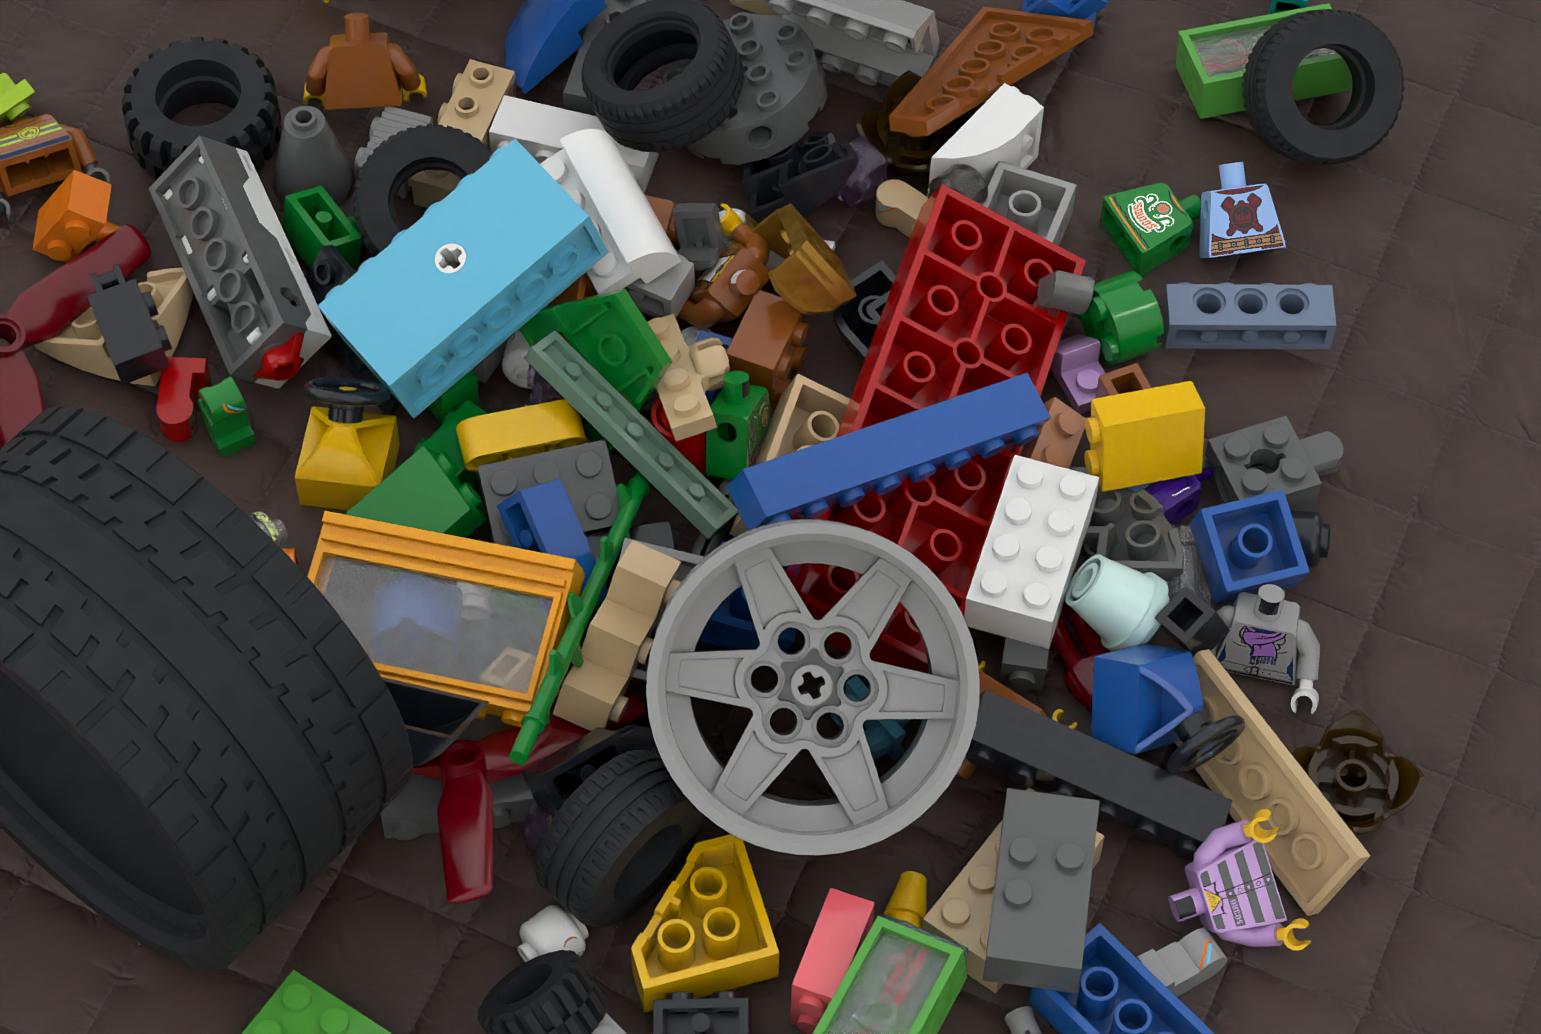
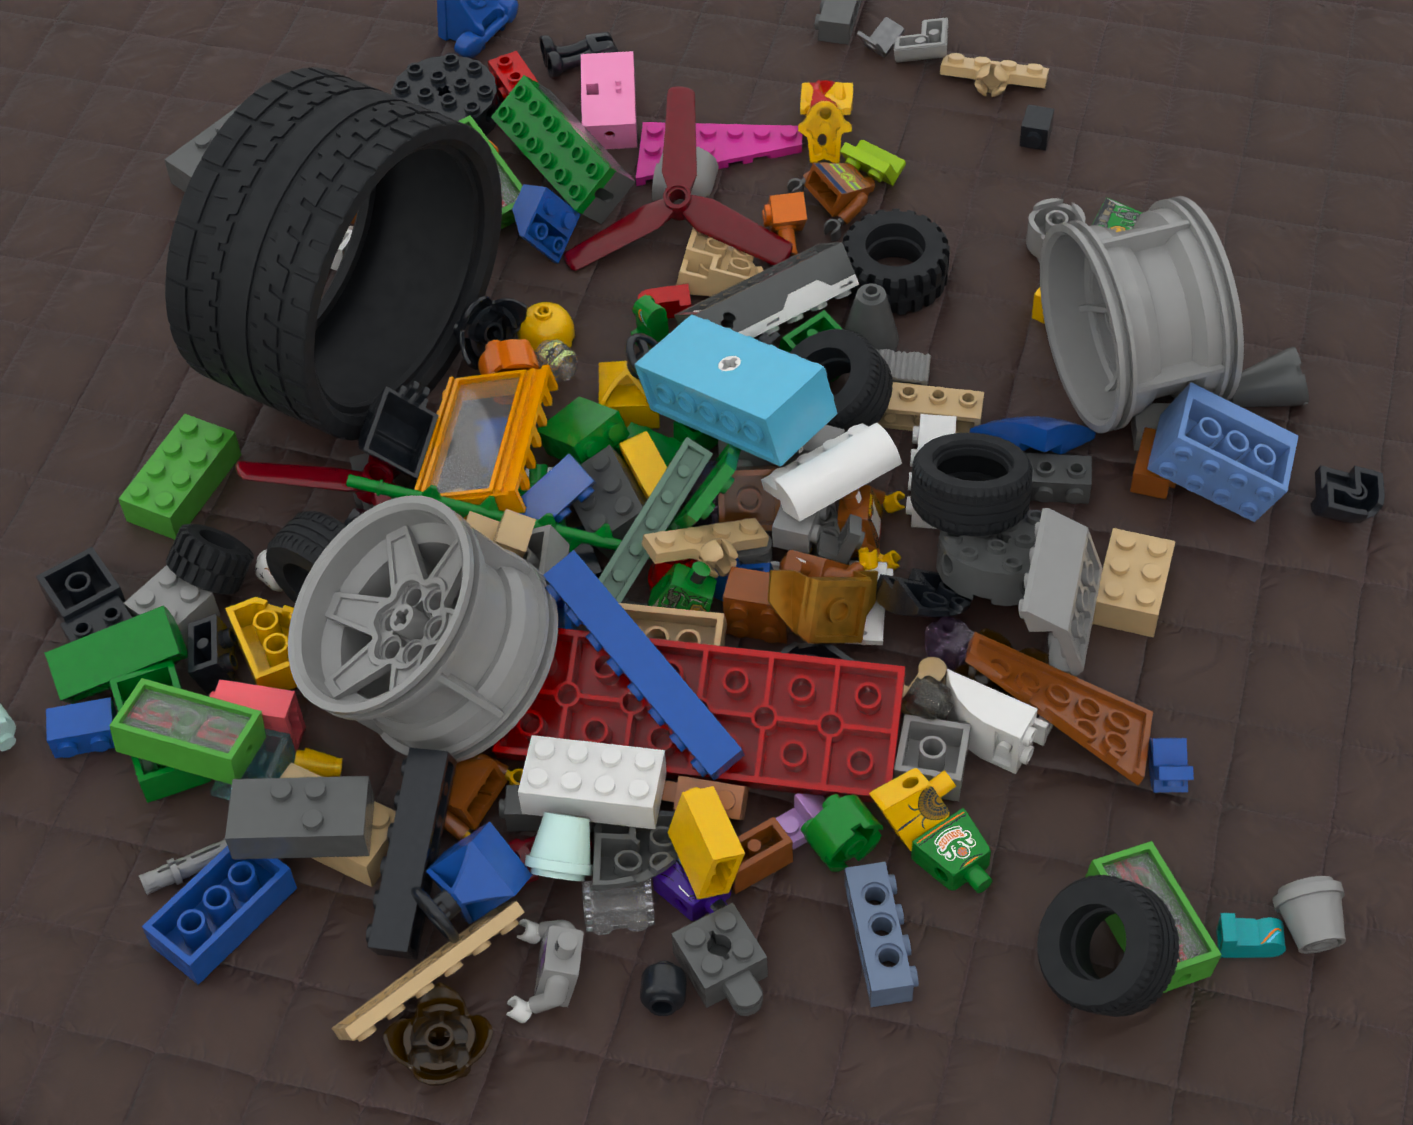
camera: 85 degrees right, 5 degrees down
black brick [87,264,172,385] -> none
dark orange torso [303,13,427,110] -> none
dark grey brick [1037,270,1095,315] -> none
light grey leg [1137,928,1228,997] -> none
black brick [1154,585,1230,657] -> none
lavender torso [1168,809,1312,951] -> none
blue brick [1189,490,1310,606] -> none
torso [1199,162,1285,259] -> none
none -> yellow torso [869,768,956,851]

